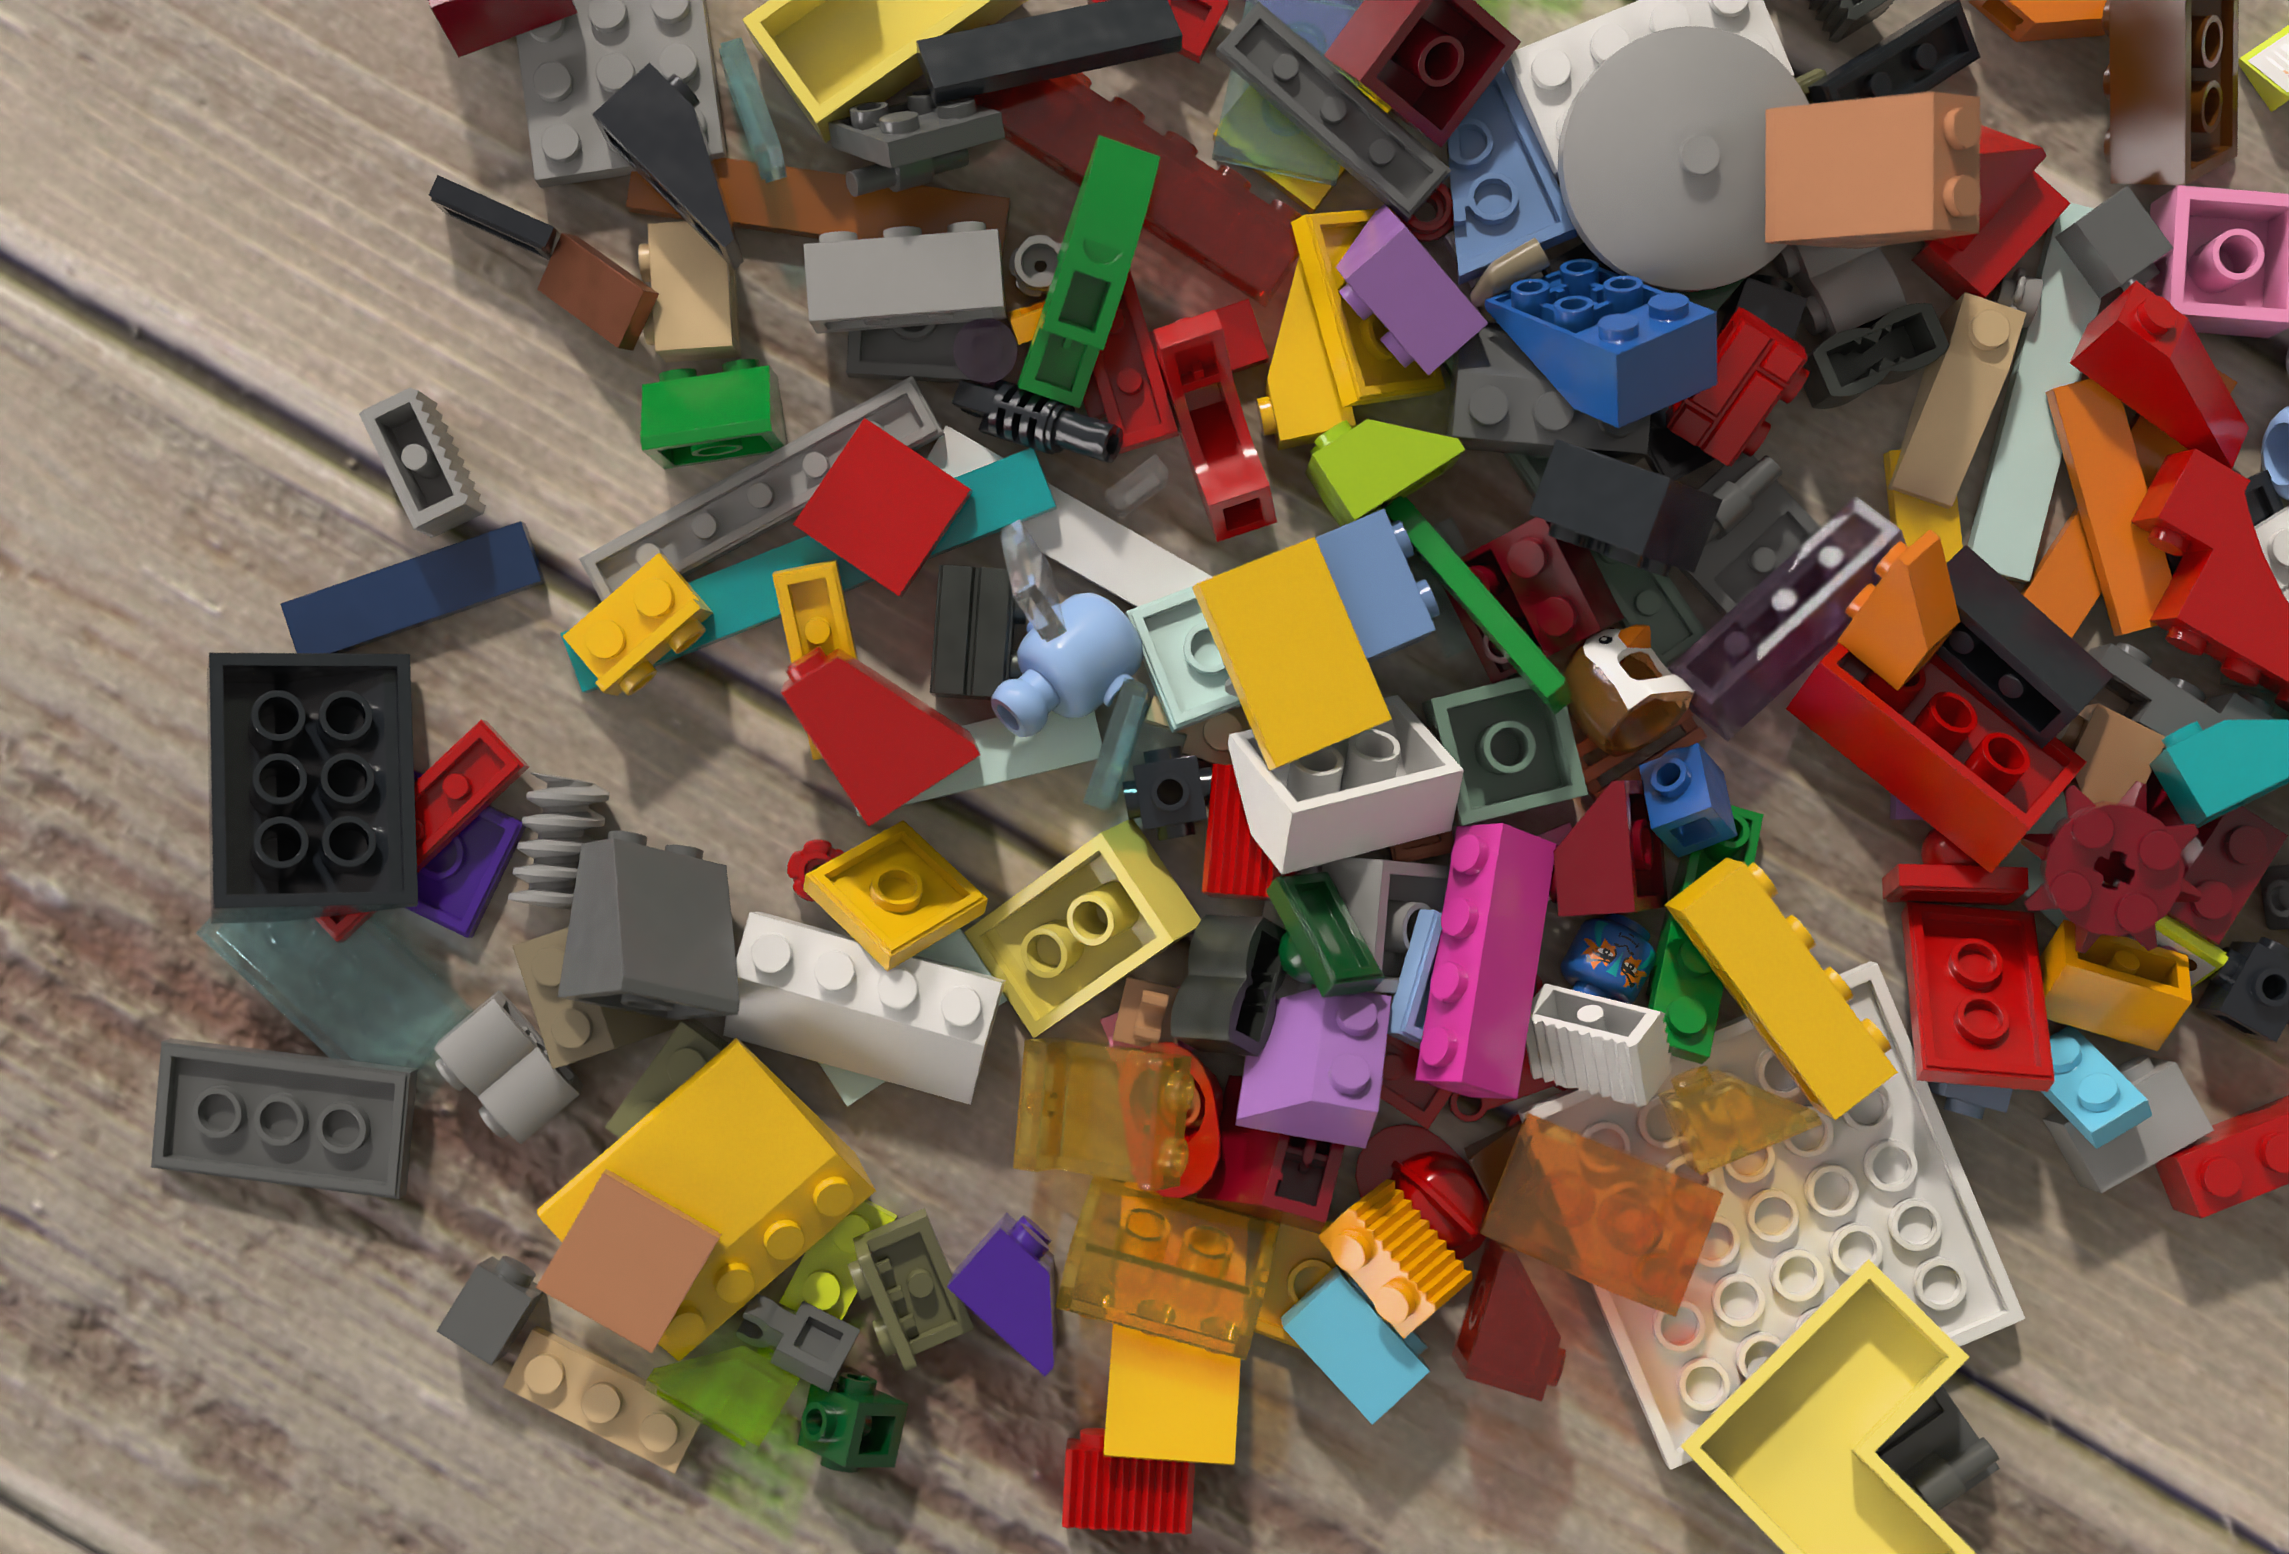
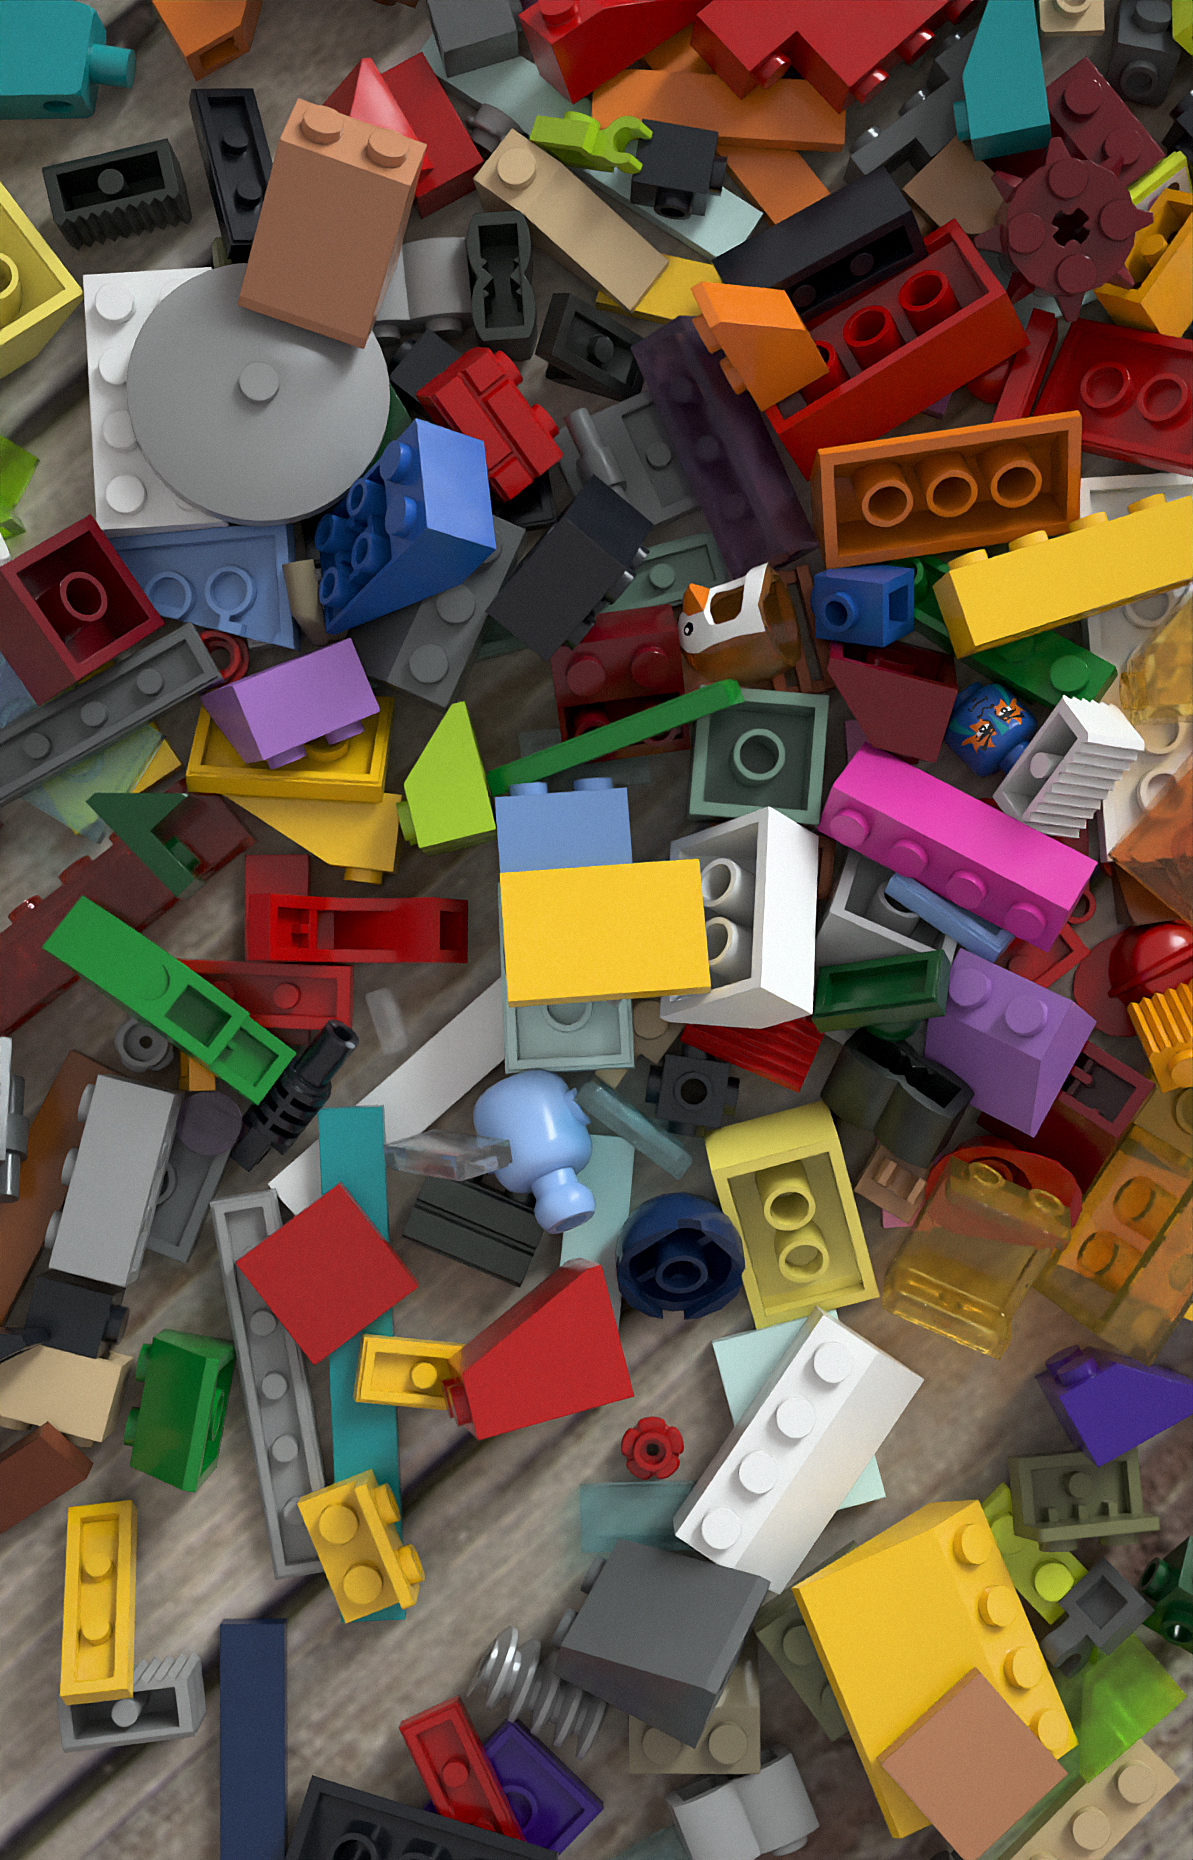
camera: 70 degrees left, 0 degrees up
yellow tile [803,820,988,971] -> none
none -> black brick [24,1269,130,1359]
none -> yellow plate [60,1500,138,1706]
none -> dark green slope [85,793,206,901]
none -> lime plate [529,111,653,174]
none -> pearl dark grey slope [534,293,655,402]
none -> clear light blue tile [579,1480,698,1553]
none -> dark blue cylinder [615,1192,746,1320]
none -> black brick [630,118,727,220]
none -> orange slope [810,410,1082,570]

